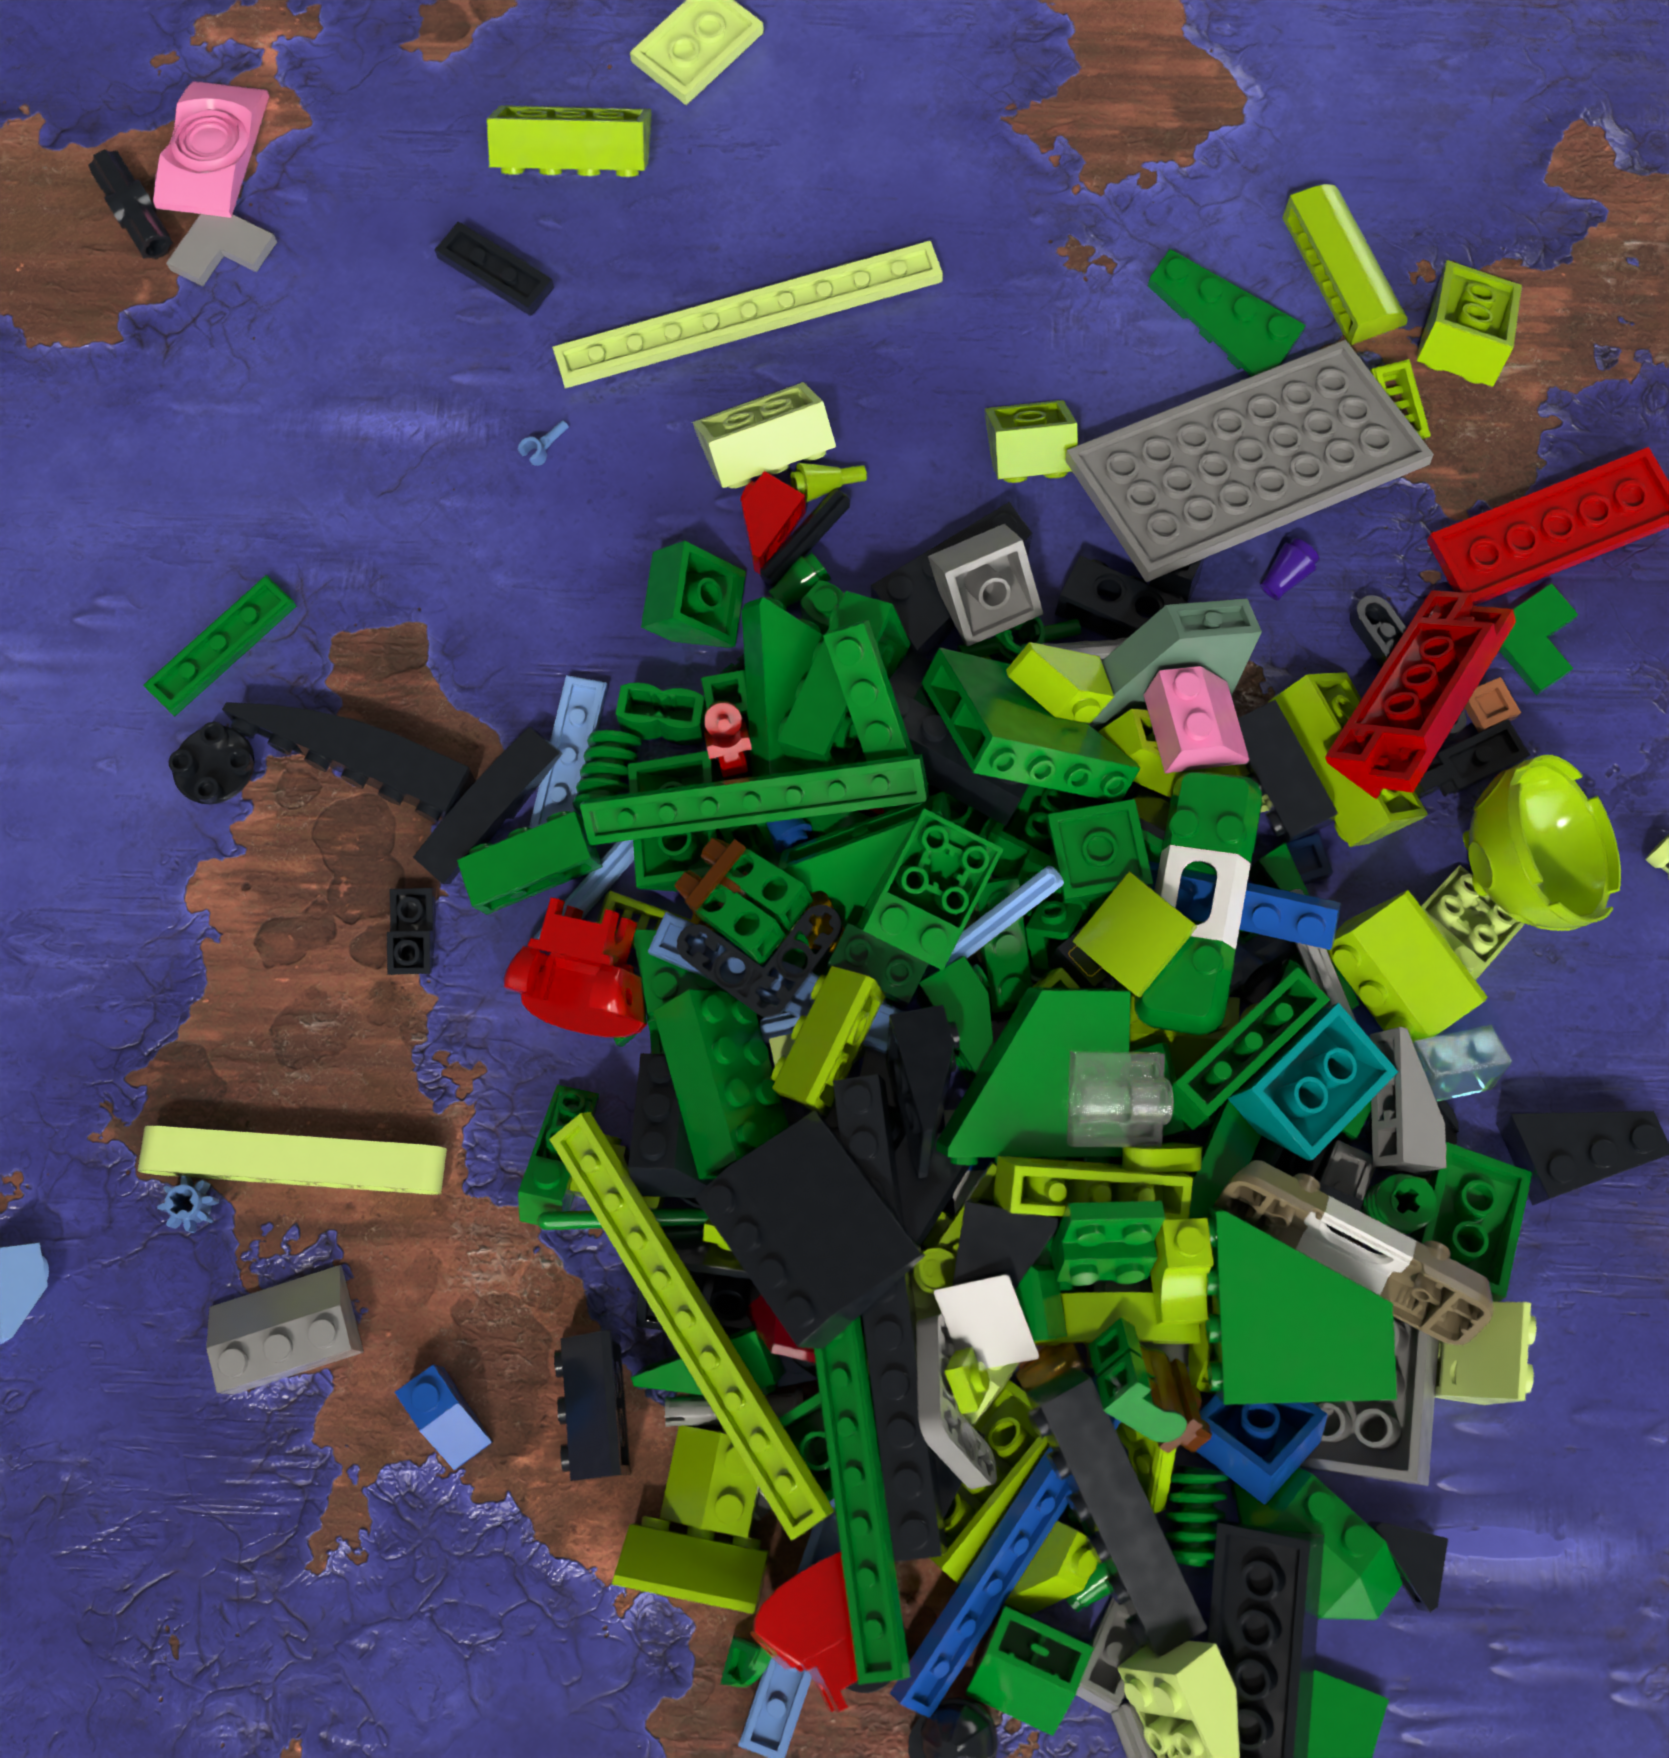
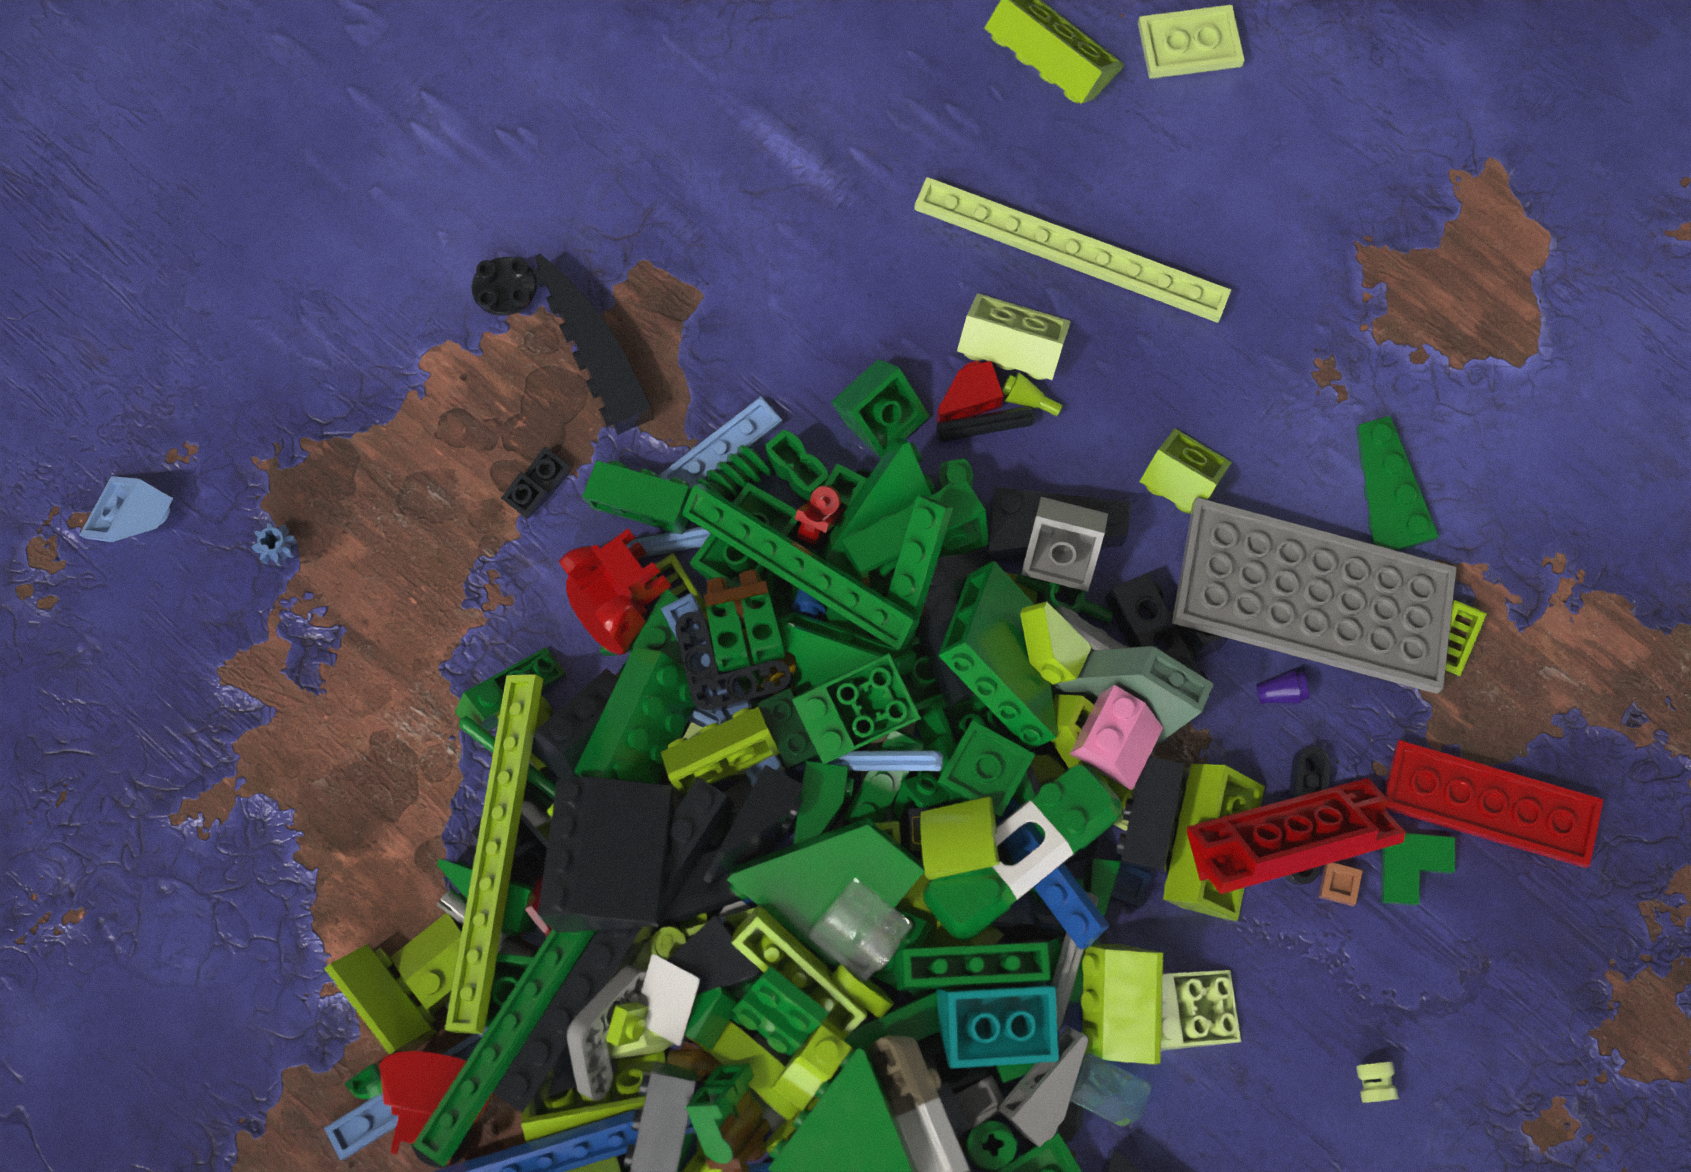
camera: 35 degrees right, 0 degrees up
yellowish green beam [138,1126,447,1195] -> none
green tile [143,575,297,717] -> none
light grey slope [206,1265,364,1395] -> none
blue slope [394,1364,493,1470] -> none
black slope [413,727,563,884] -> none
black plate [434,221,554,316] -> none
medium blue hand [518,420,569,466] -> none
black slope [554,1330,631,1481] -> none
green cone [768,553,831,608] -> none
lime brick [1282,184,1408,346] -> none
black hinge [1414,719,1530,799] -> none
lime slope [1417,260,1522,387] -> none
lime rock [1463,755,1621,931] -> none

